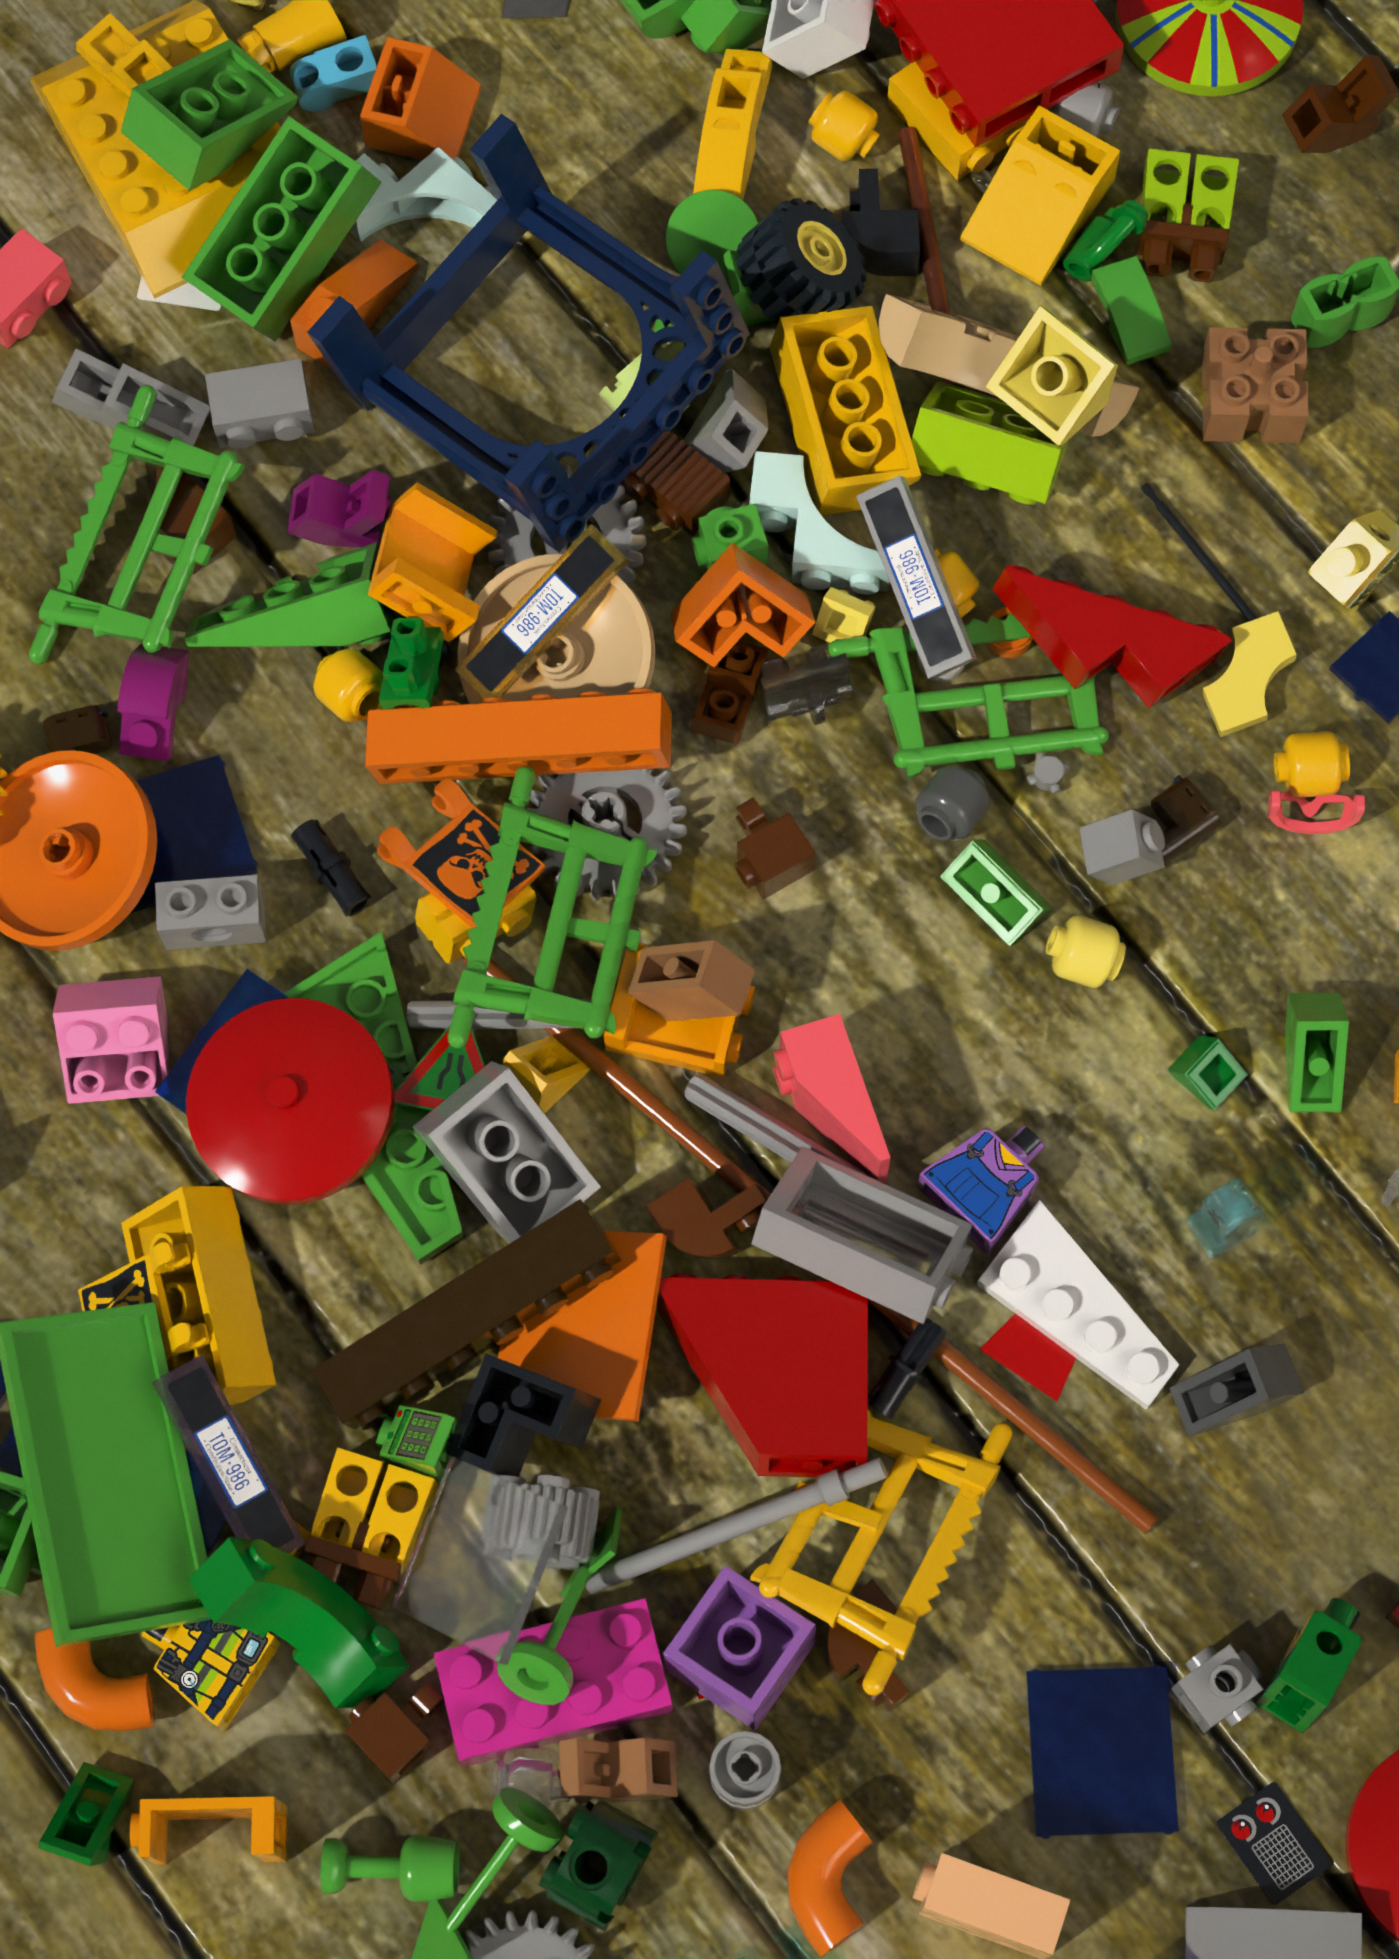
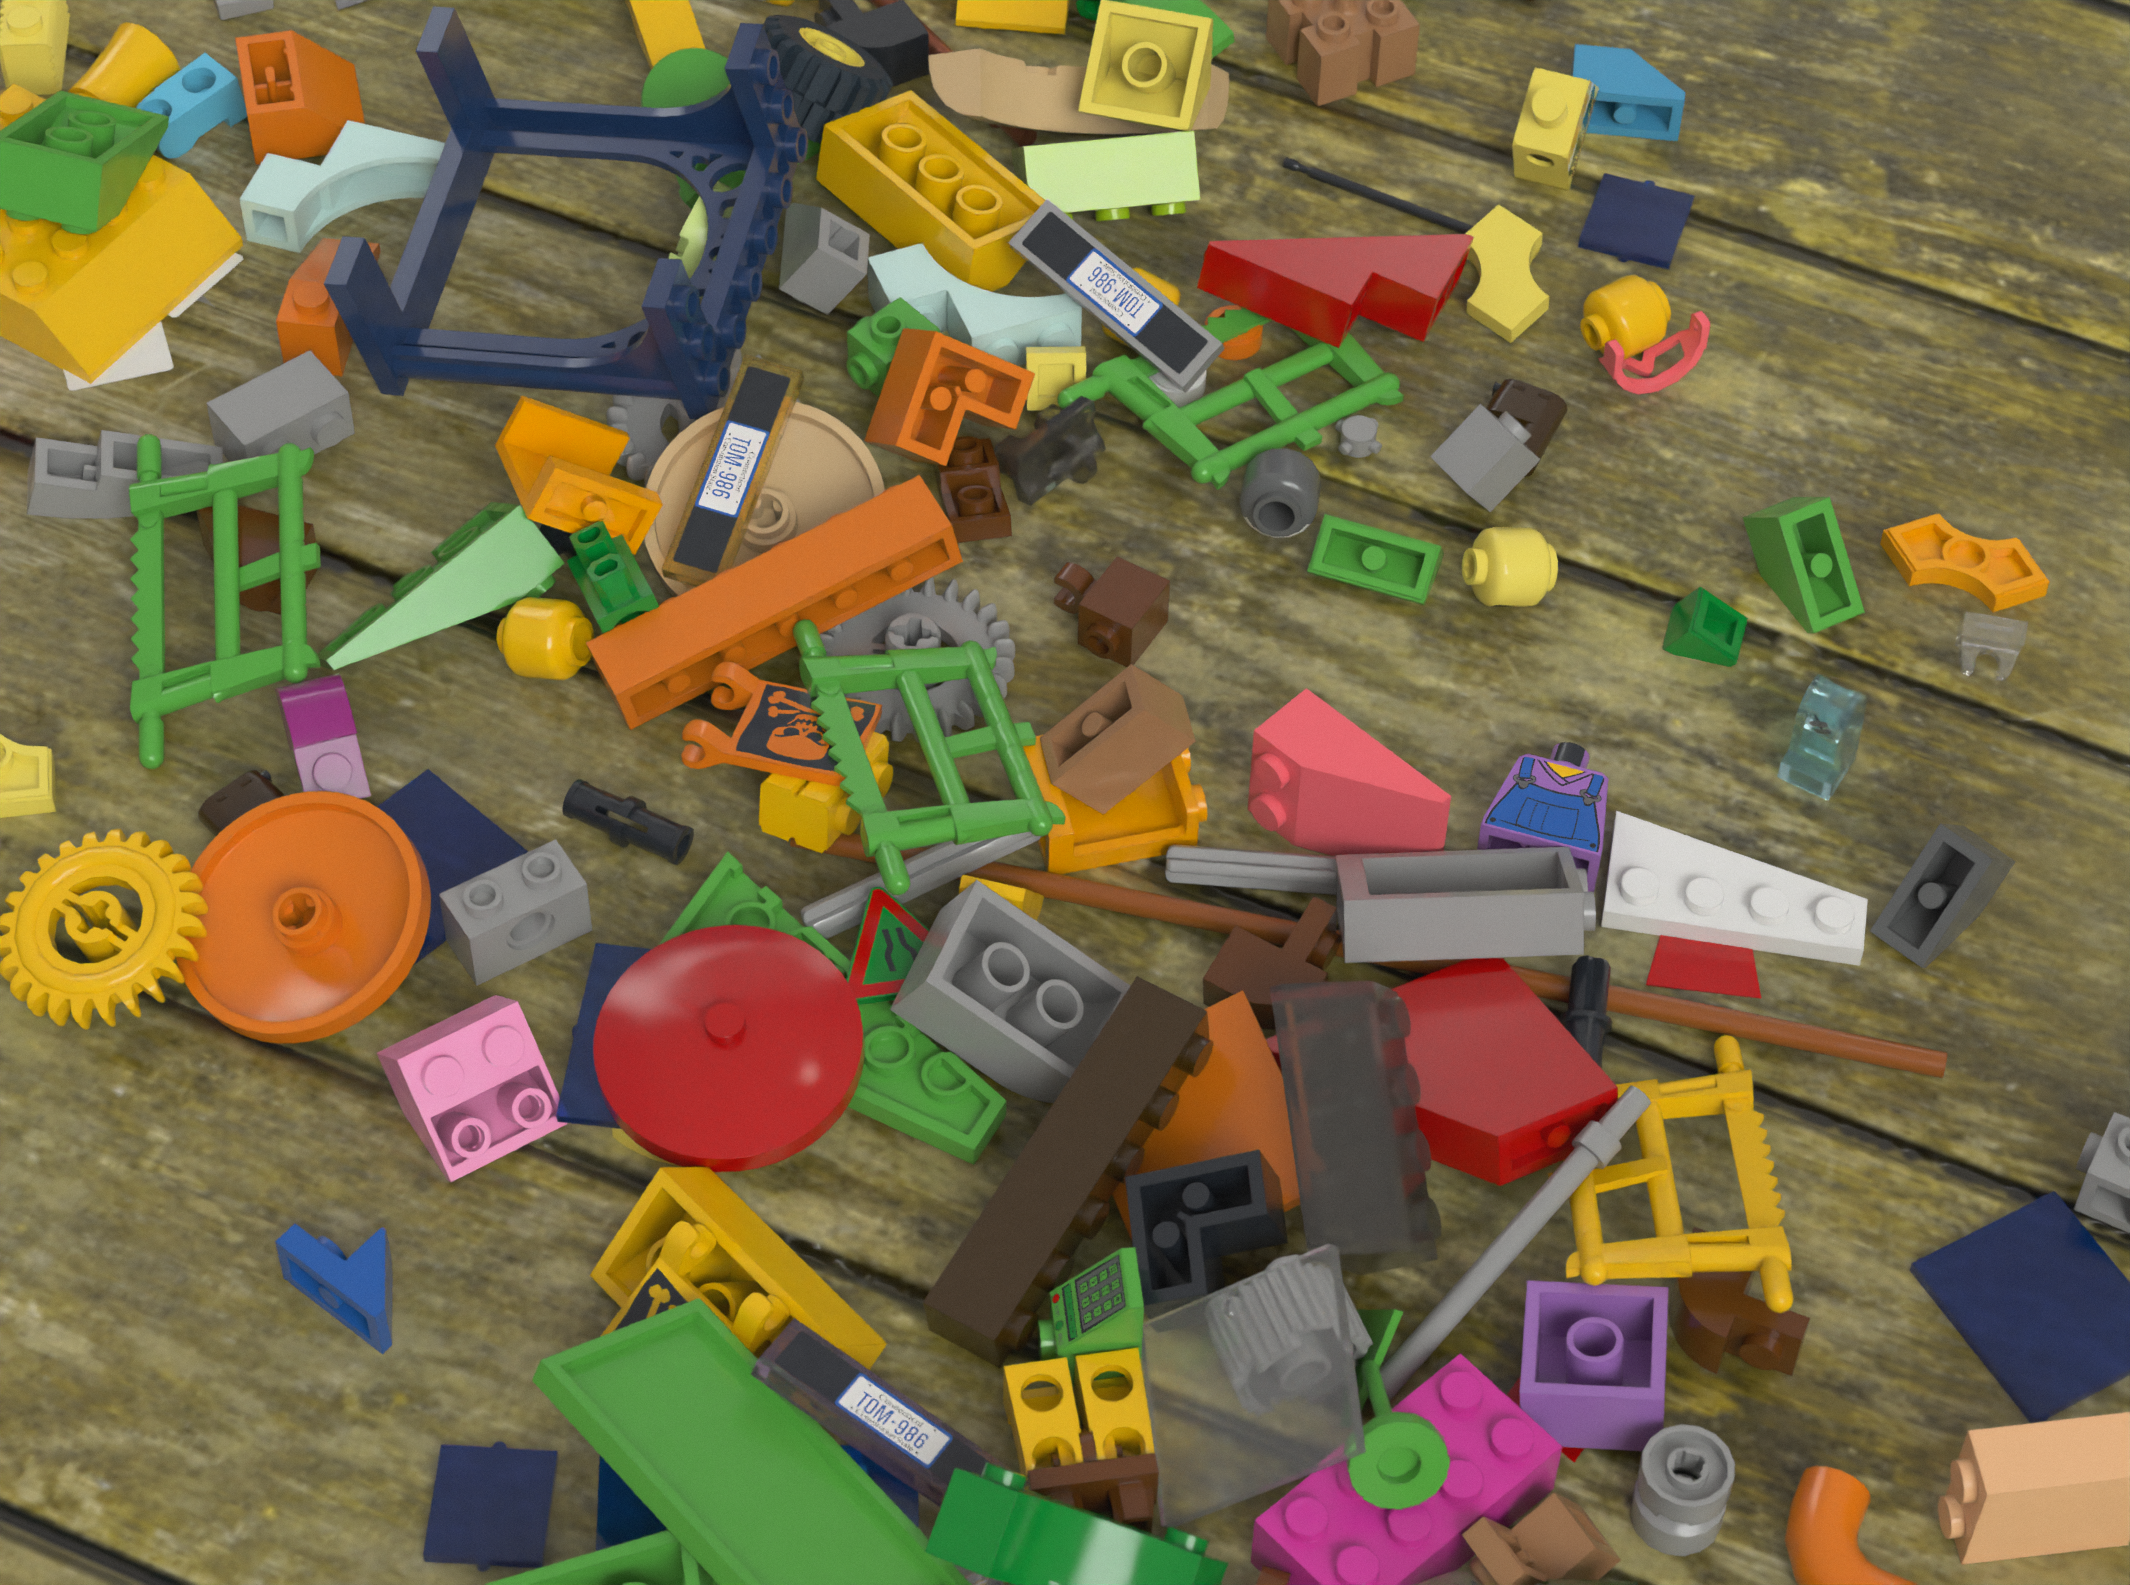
camera: 30 degrees left, 20 degrees down
bright green brick [181,116,382,342] -> none
magenta brick [287,470,391,548] -> none
reddish brown brick [620,431,730,536] -> none
none -> clear smoke slope [1270,981,1441,1275]

